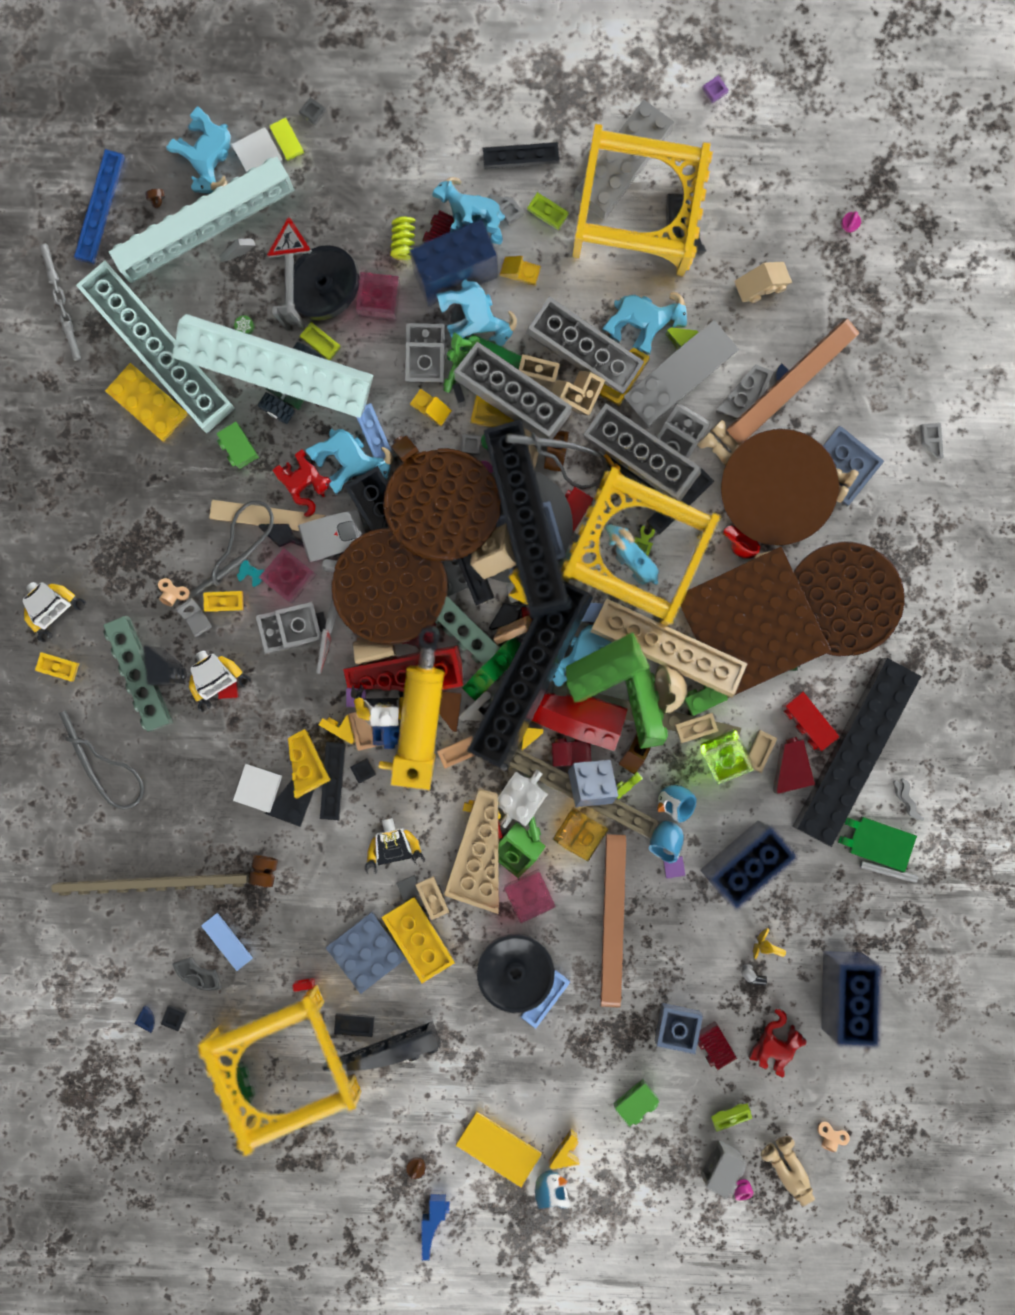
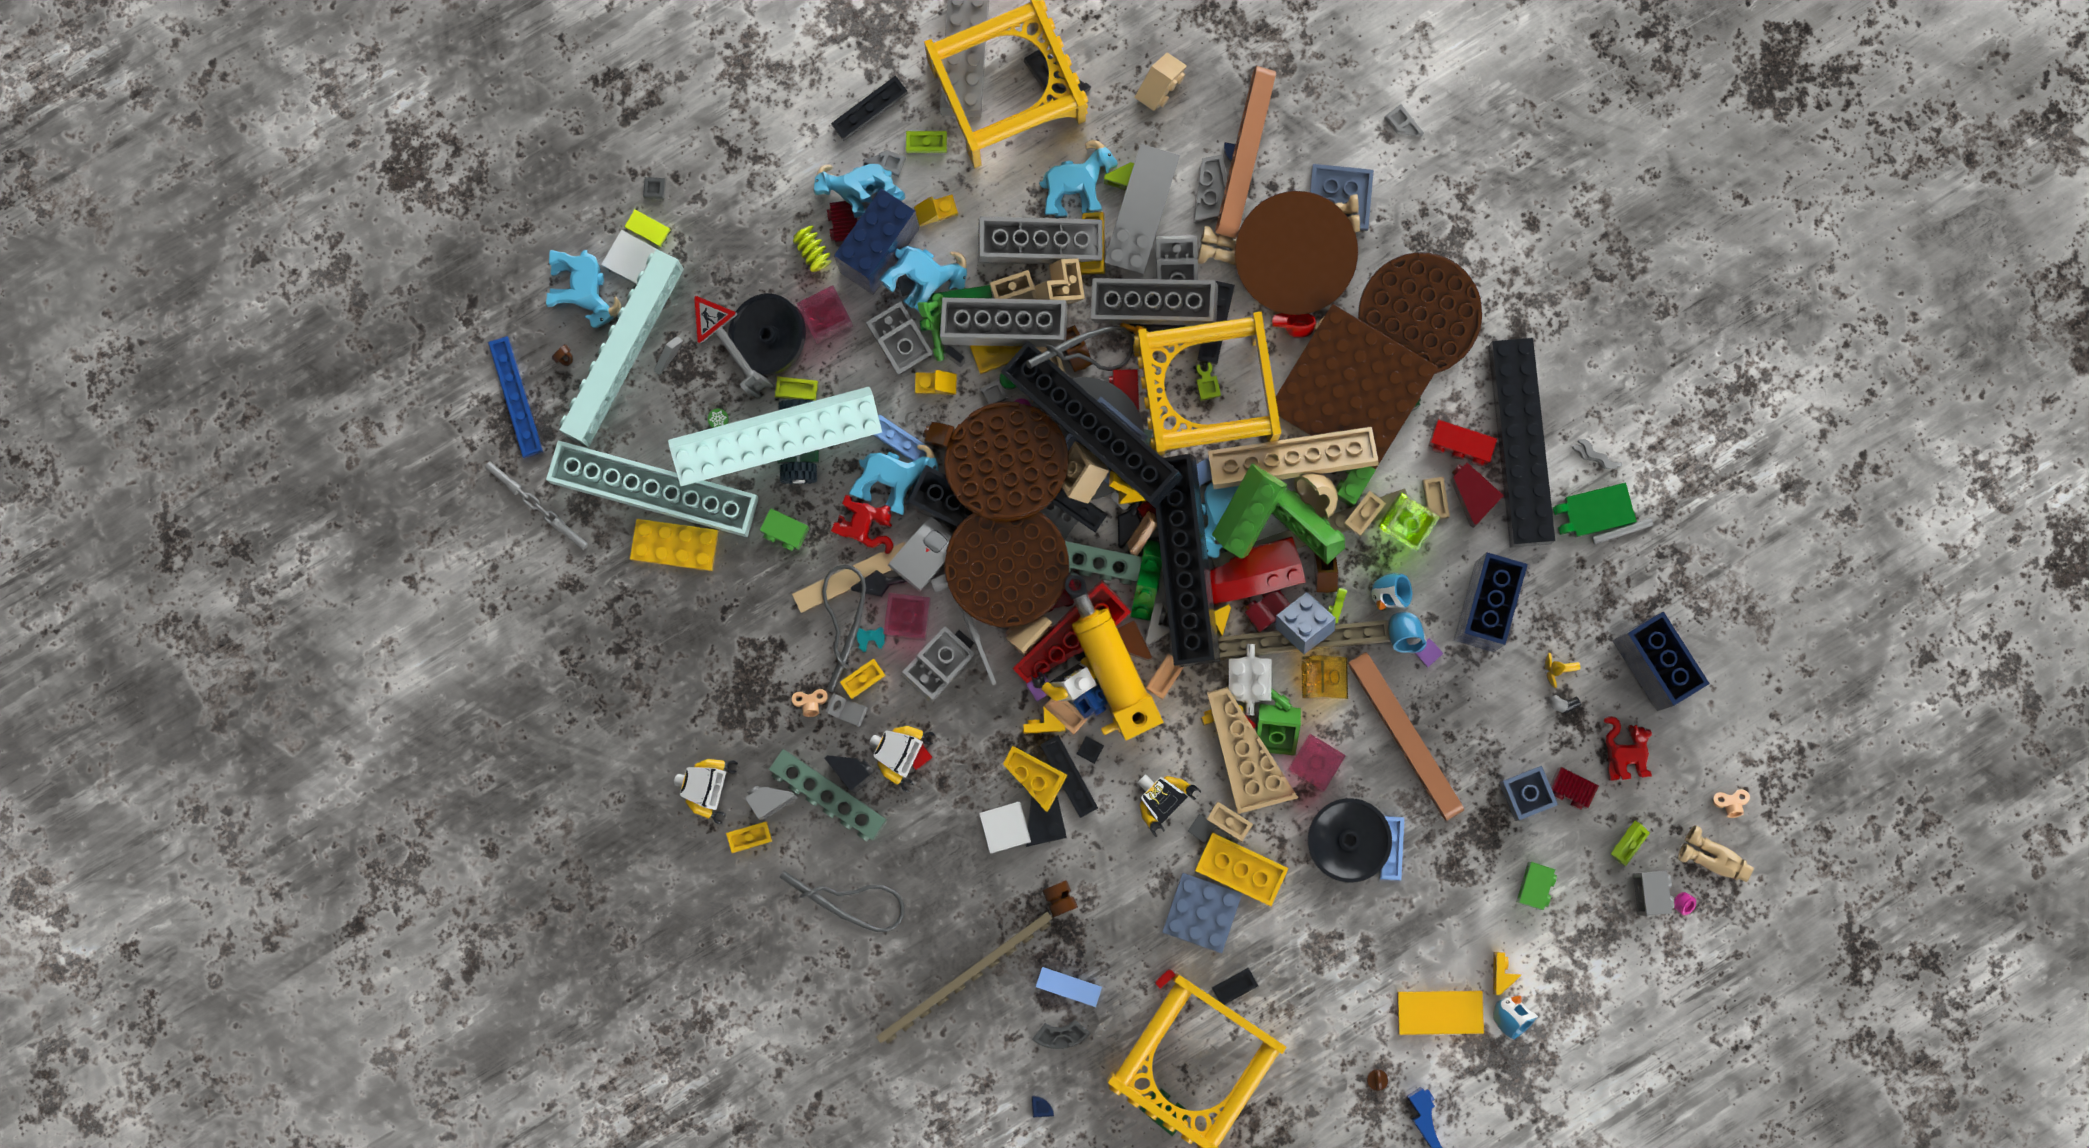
camera: 25 degrees left, 5 degrees down
black tile [160,1005,187,1031] -> none
black wedge [322,1021,441,1071] -> none
medium azure animal [606,524,659,585] -> none
none -> light grey slope [745,786,798,820]

